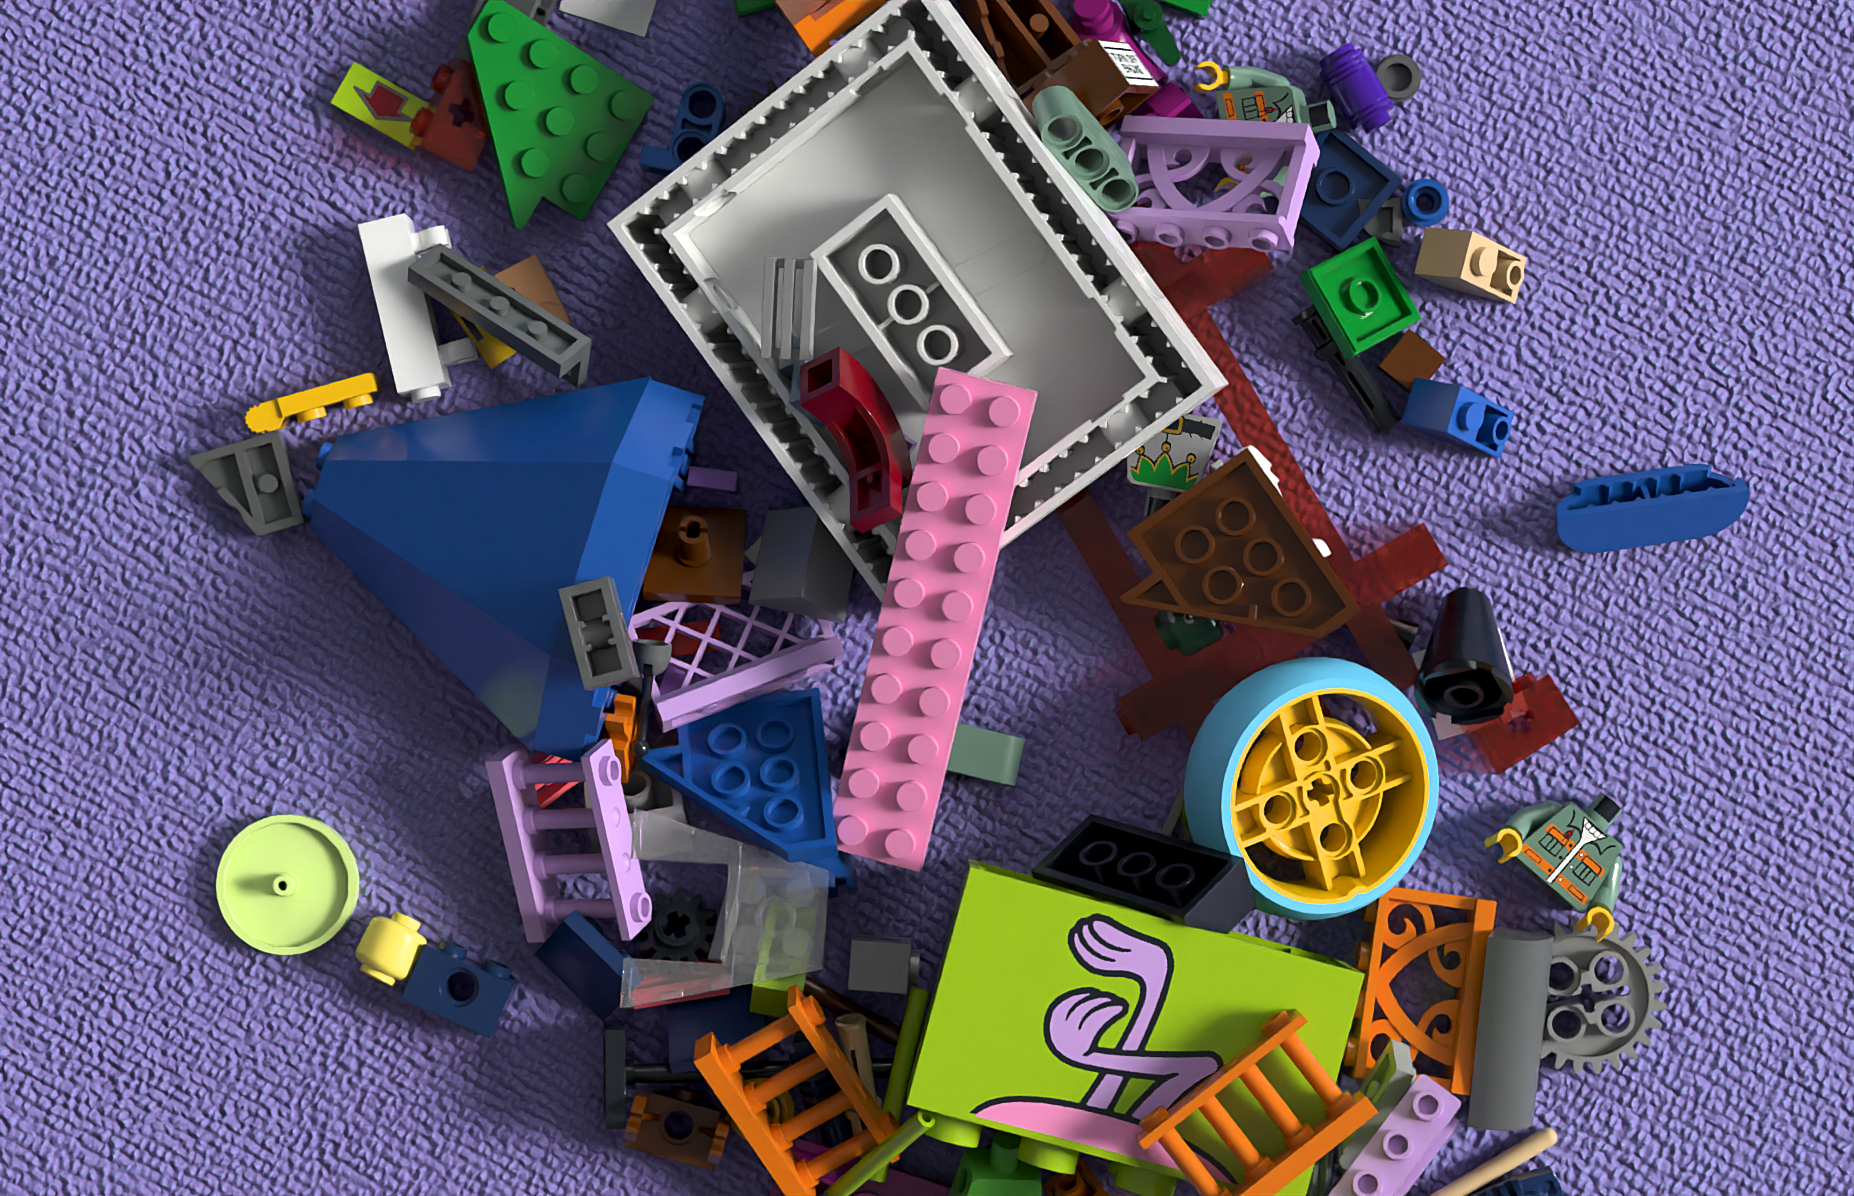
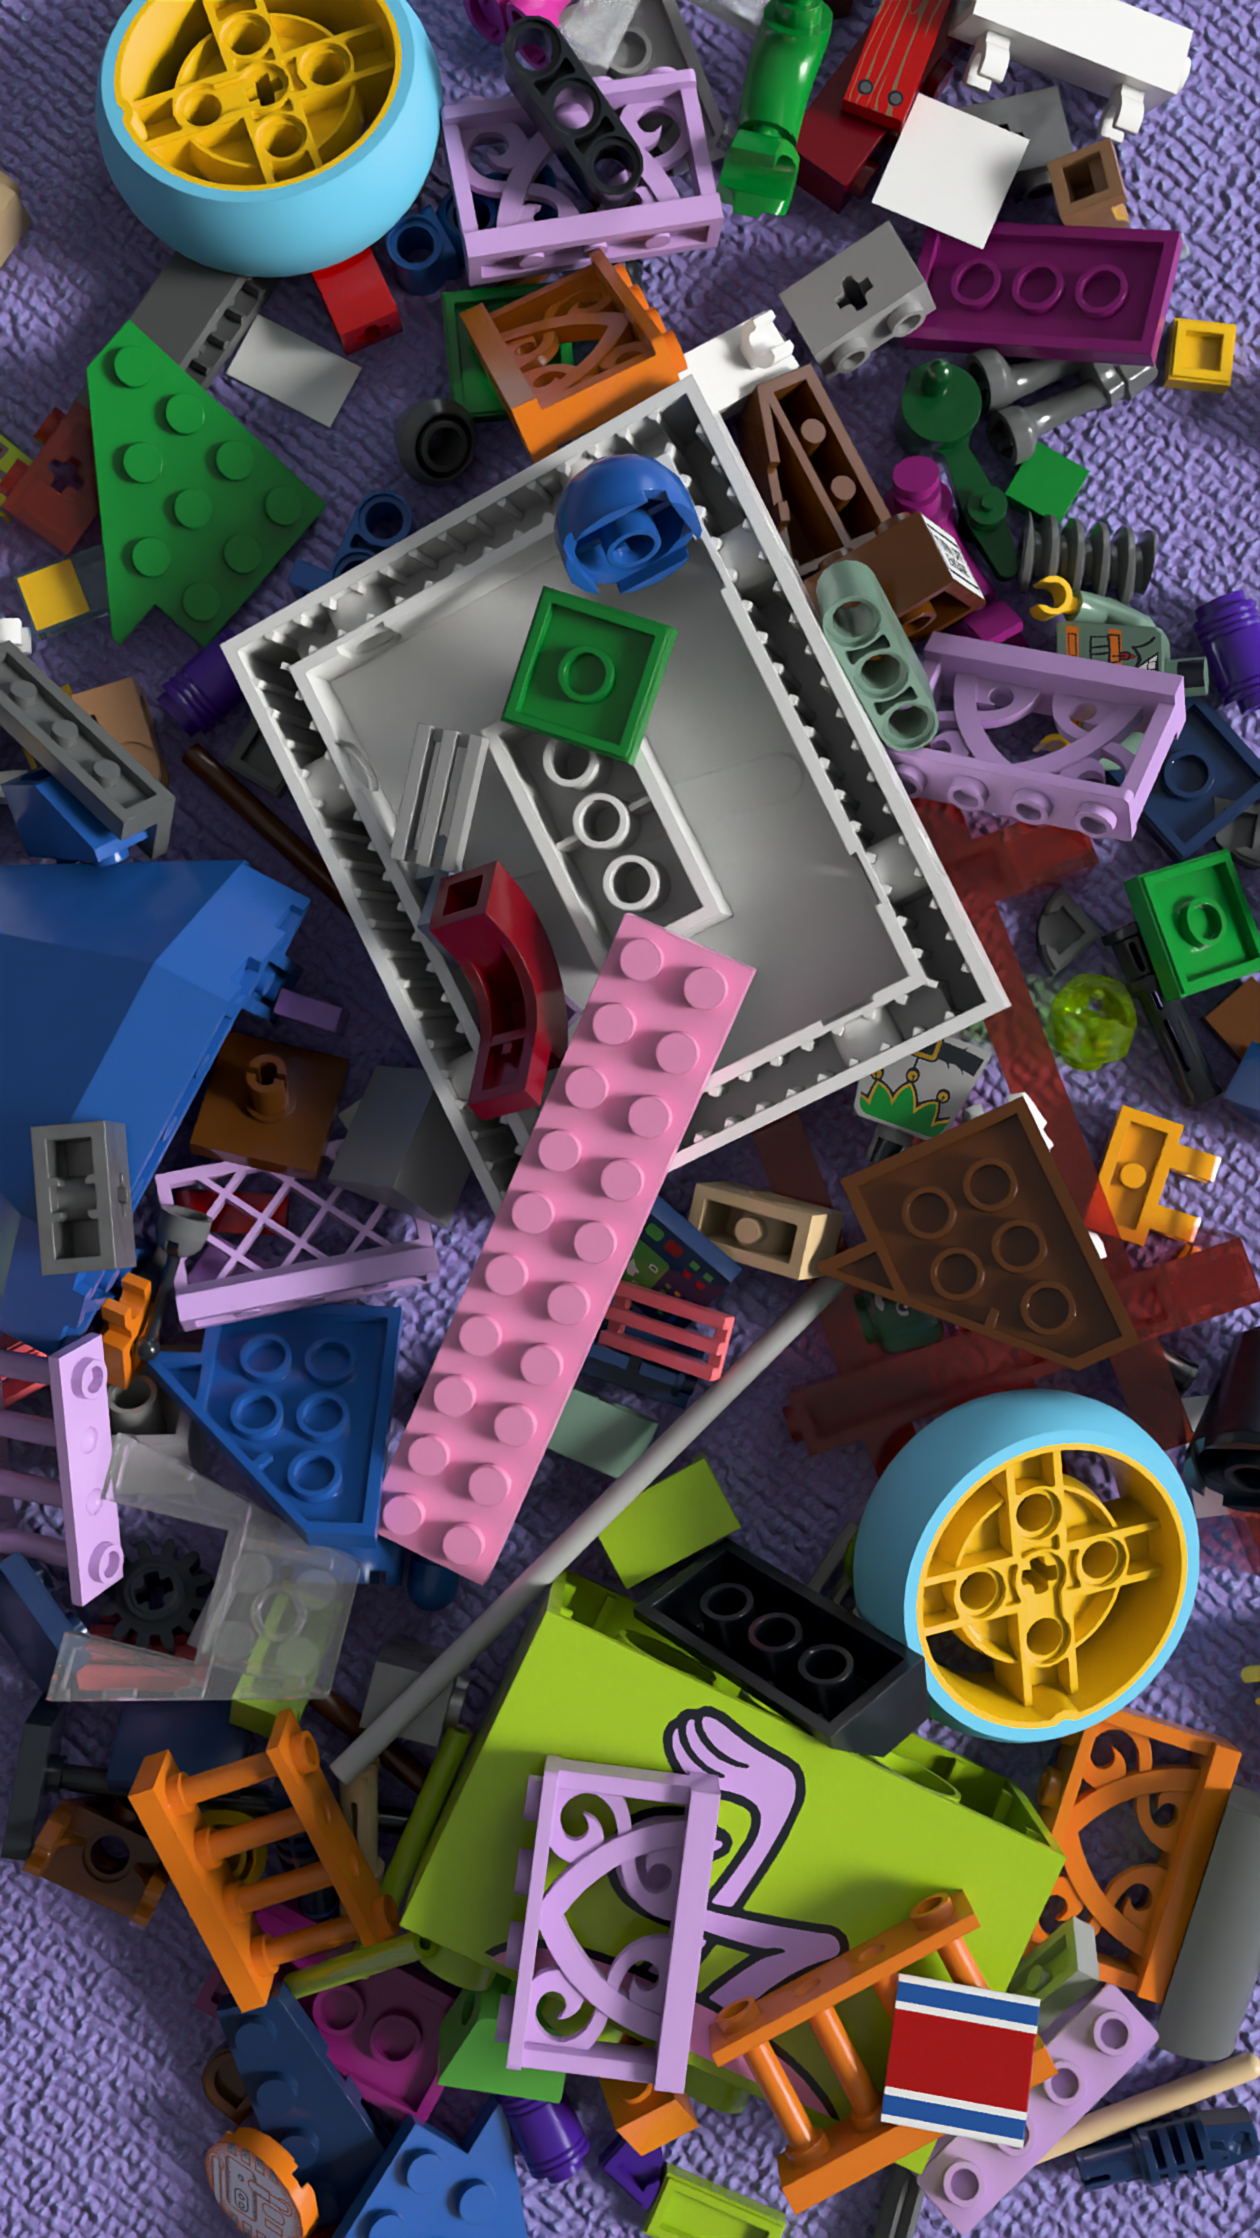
camera: 10 degrees right, 0 degrees up
none -> blue slope [1,766,150,867]
none -> tile [13,543,109,641]
none -> dark purple head [156,627,247,738]
none -> reddish brown piece [182,743,353,921]
none -> dark grey tile [223,715,288,800]
none -> light grey piece [329,1247,852,1786]
none -> dark grey cone [394,398,477,487]
none -> blue cylinder [407,1552,460,1612]
none -> lavender fence [495,1755,721,2094]
none -> green tile [500,585,678,766]
none -> blue cylinder [554,454,702,594]
none -> dark blue hinge [580,1318,705,1409]
none -> coral tile [598,1280,735,1381]
none -> lime panel [598,1452,741,1590]
none -> dark blue tile [621,1196,742,1329]
none -> tan brick [688,1181,844,1280]
none -> sticker [880,1973,1041,2148]
none -> dark grey piece [1016,511,1157,606]
none -> dark grey tile [1036,886,1103,977]
none -> clear neon green piece [1045,974,1137,1071]
none -> light orange plate [1081,1105,1222,1247]

